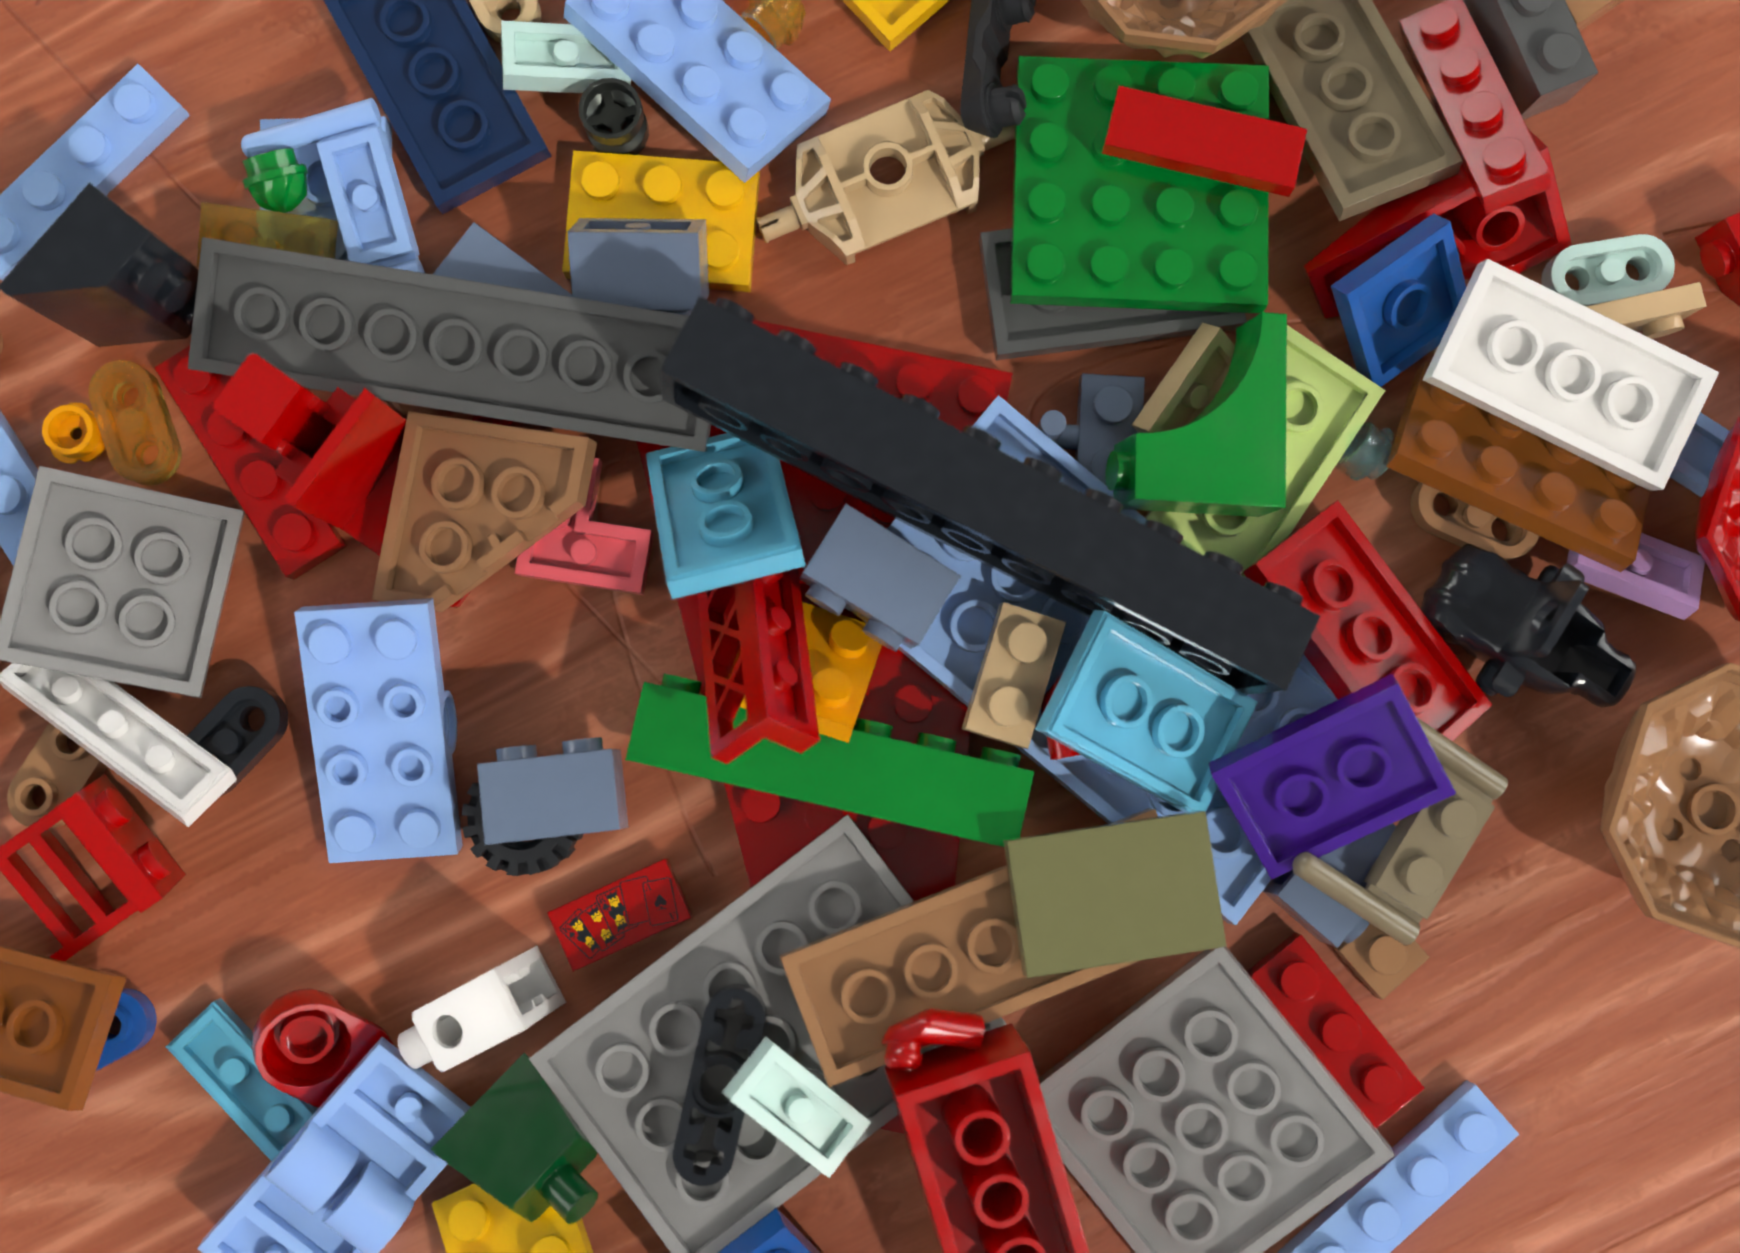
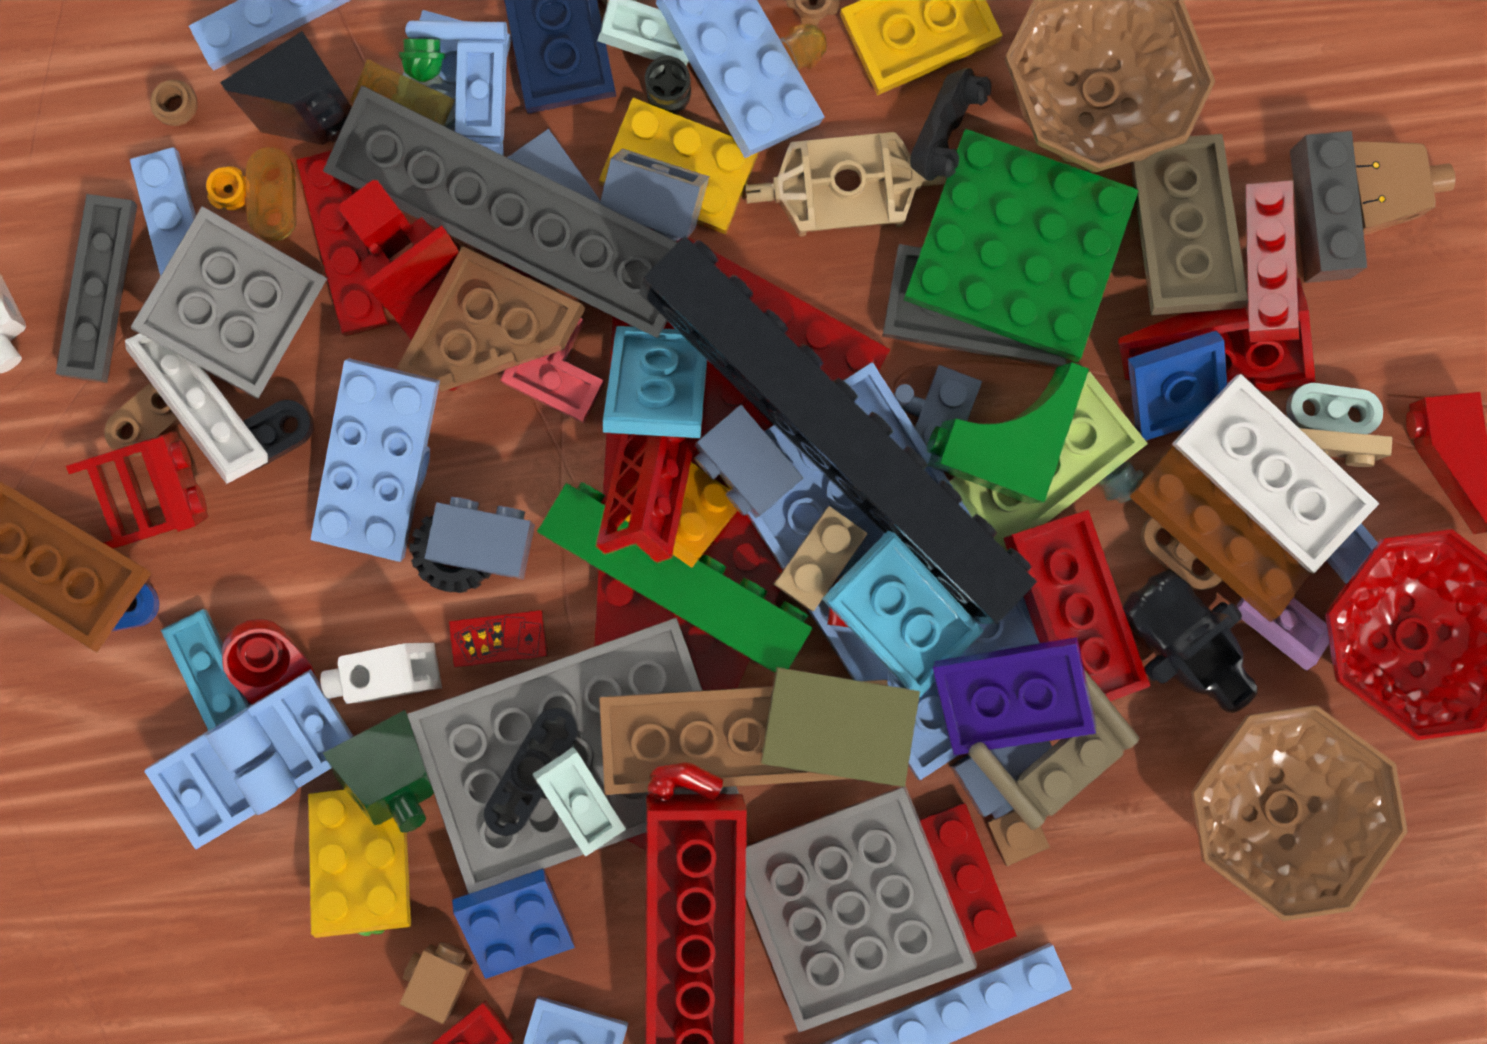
camera: 20 degrees right, 0 degrees up
red tile [1102,85,1307,197] -> none
tan plate [1132,322,1235,433] -> none

